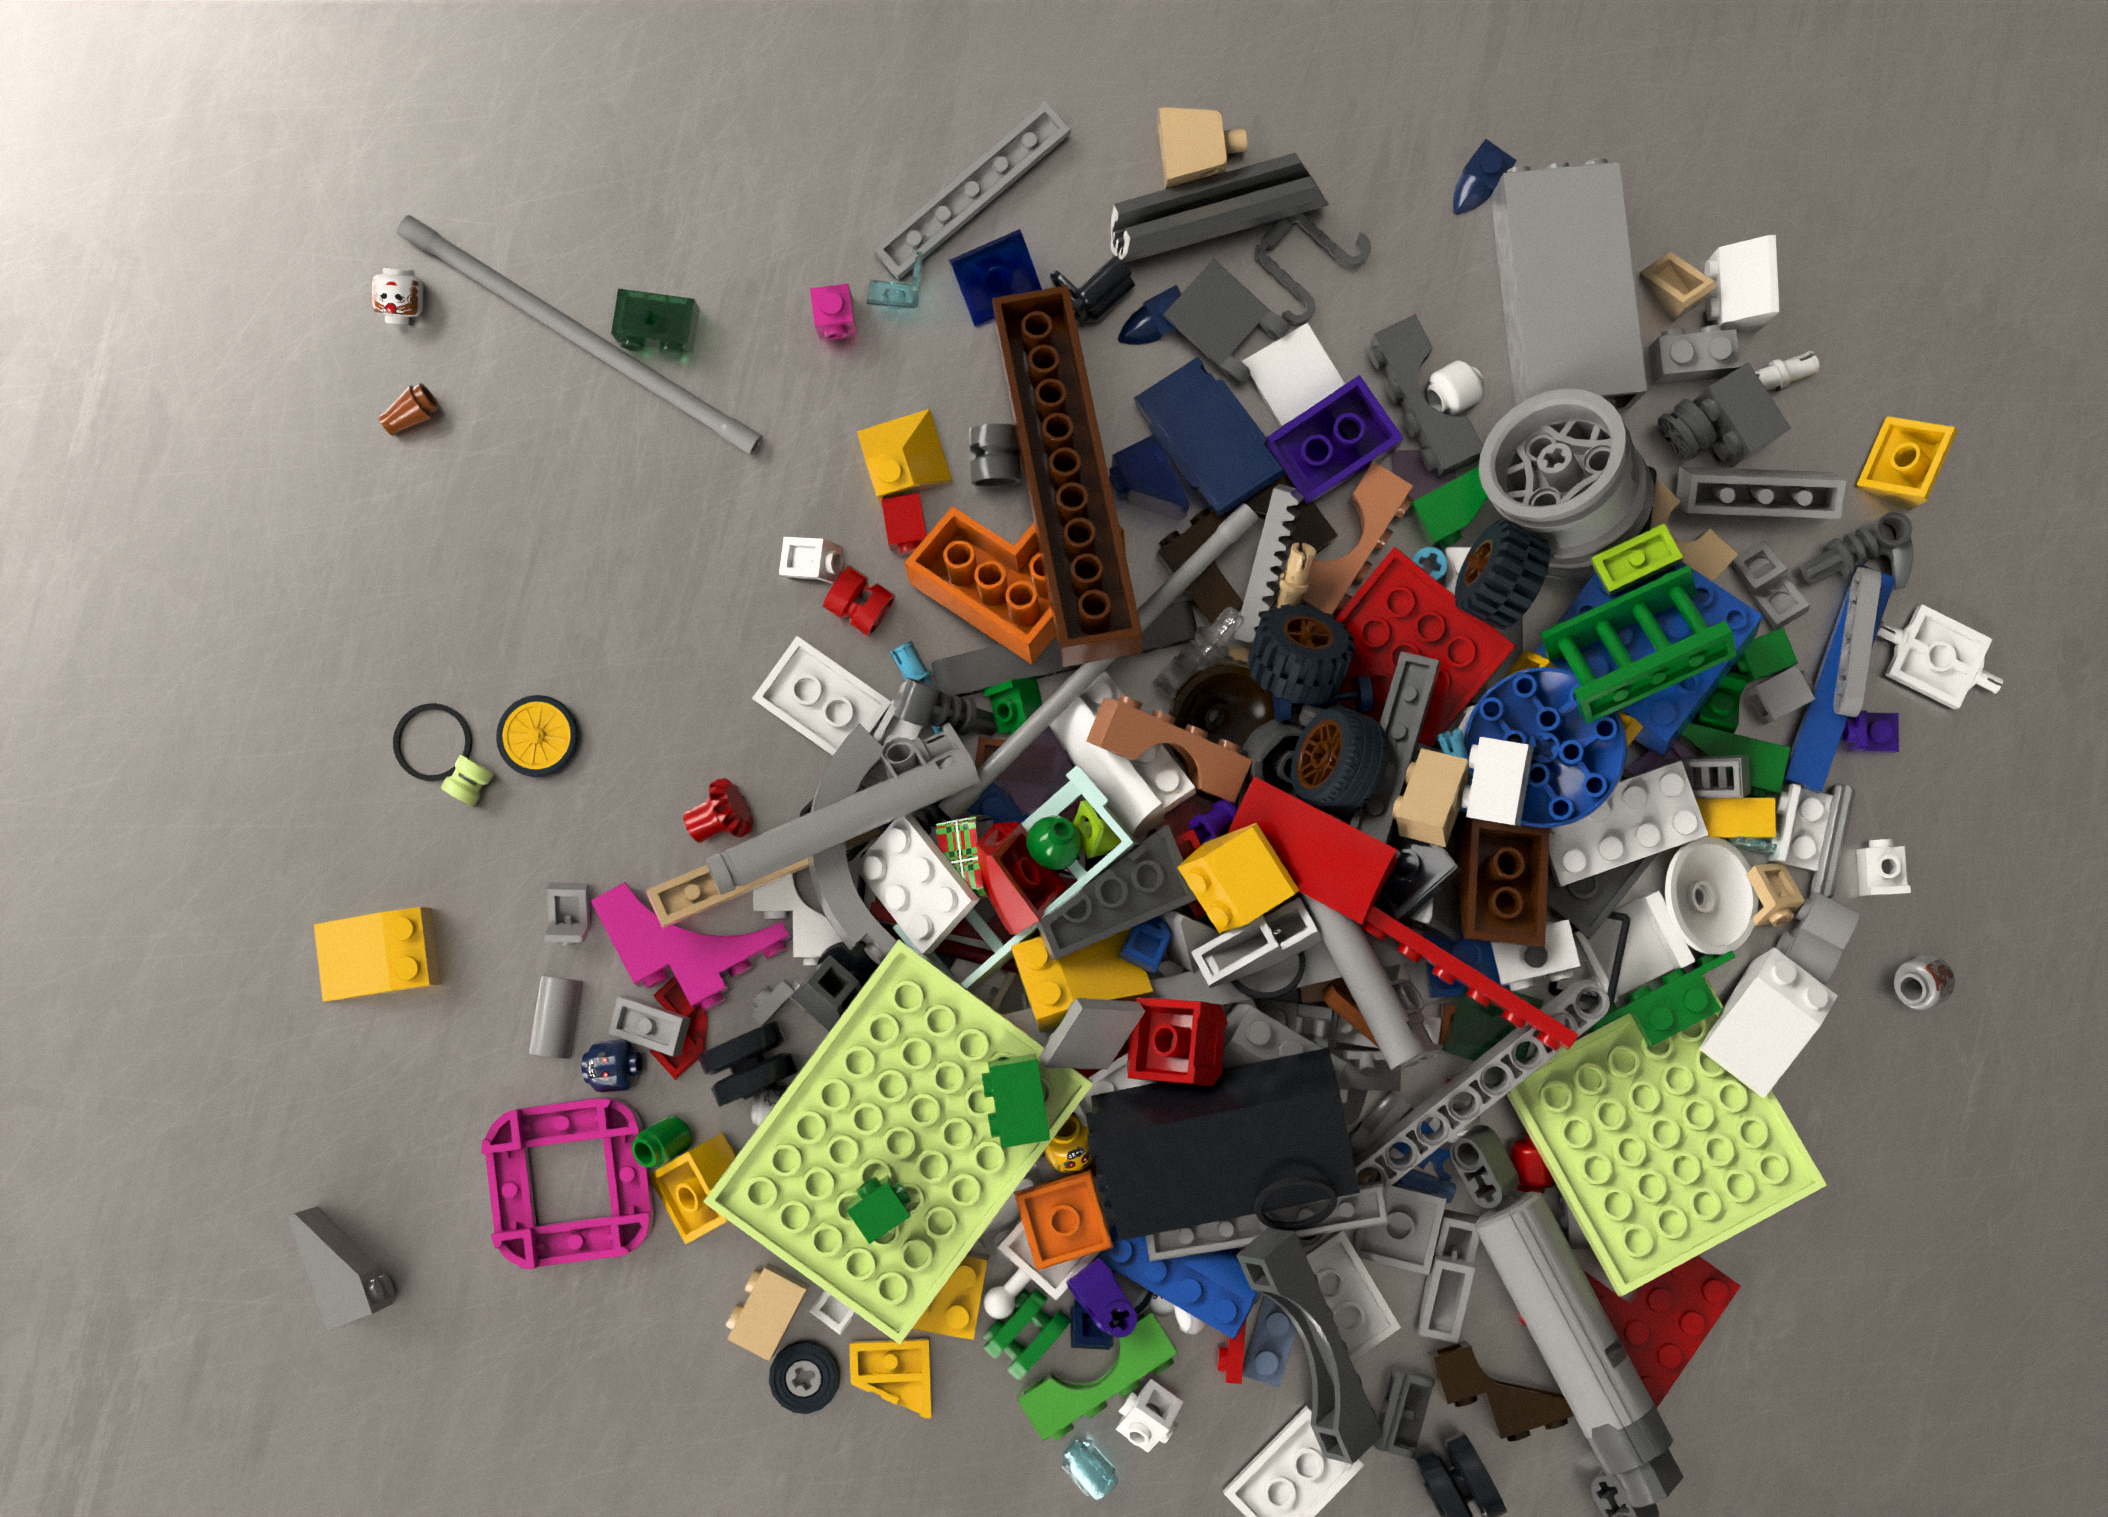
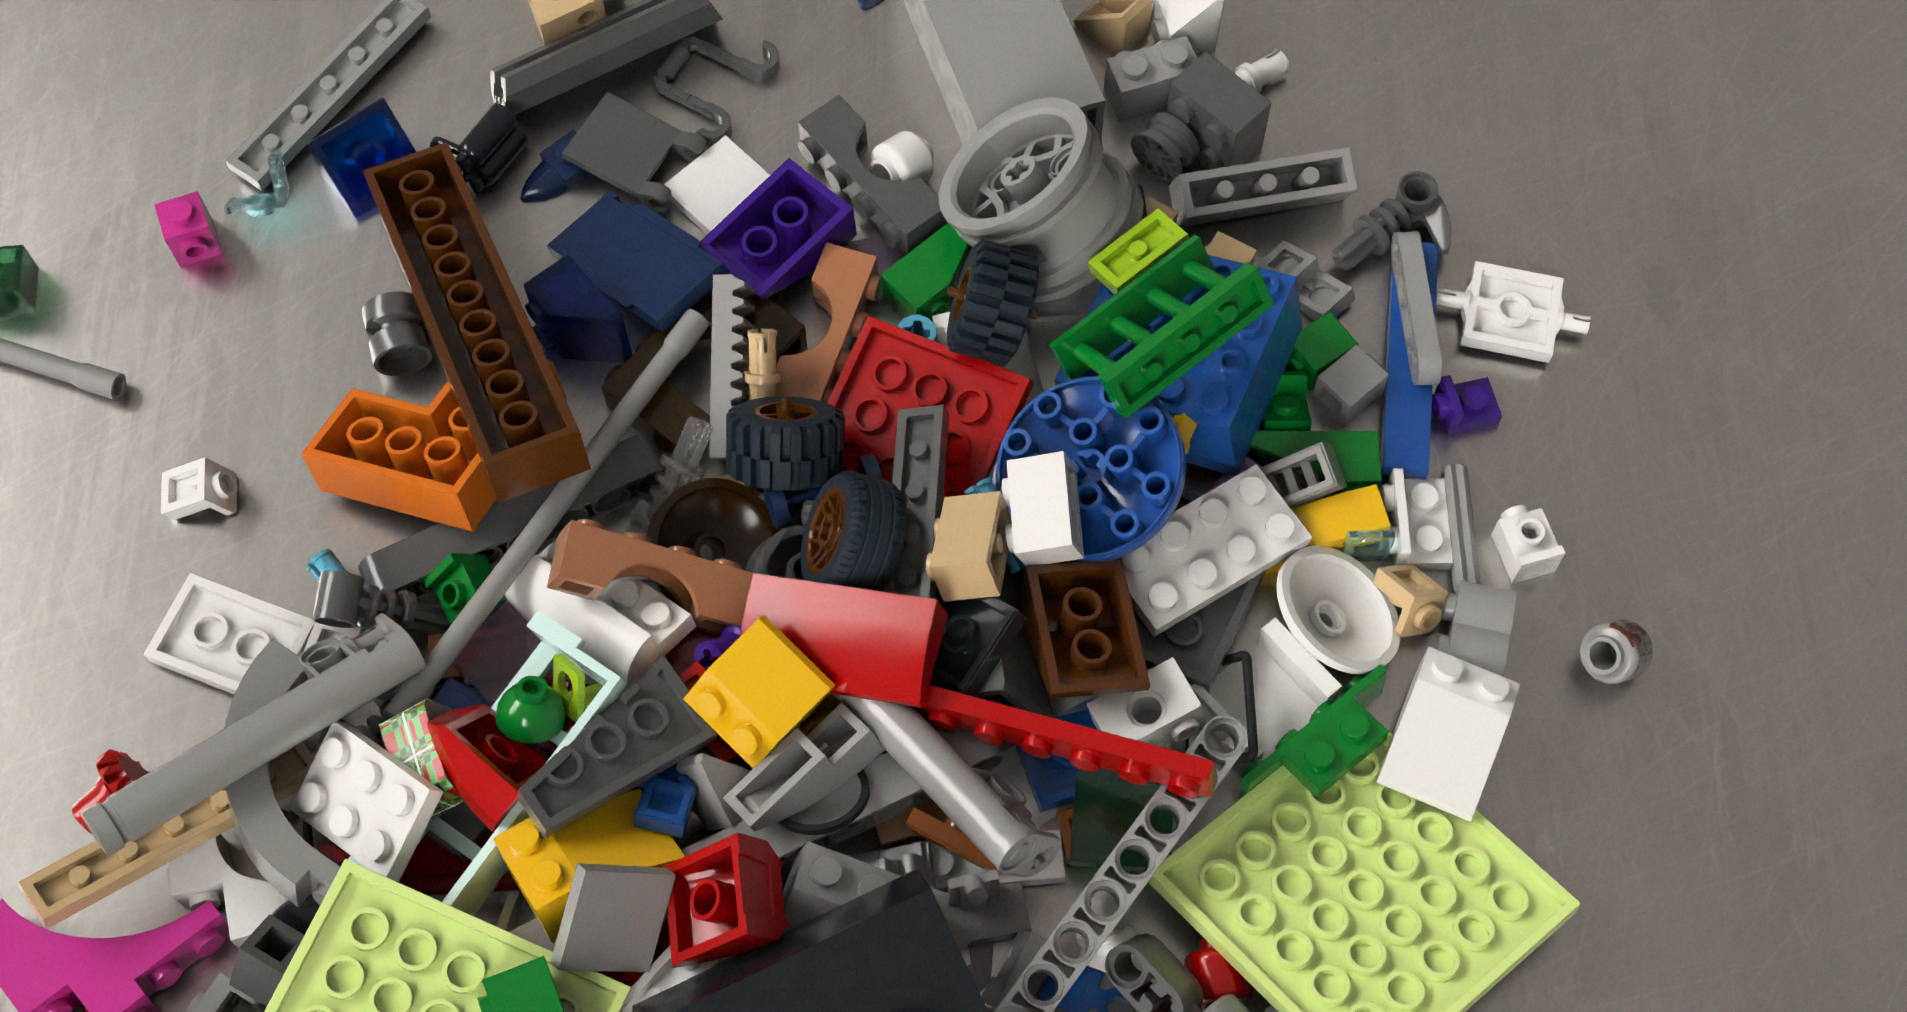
camera: 15 degrees left, 20 degrees down
red wheel [823,565,896,637] -> none
yellow slope [857,409,953,505] -> none
red brick [881,493,927,555] -> none
yellow slope [1856,416,1958,511] -> none

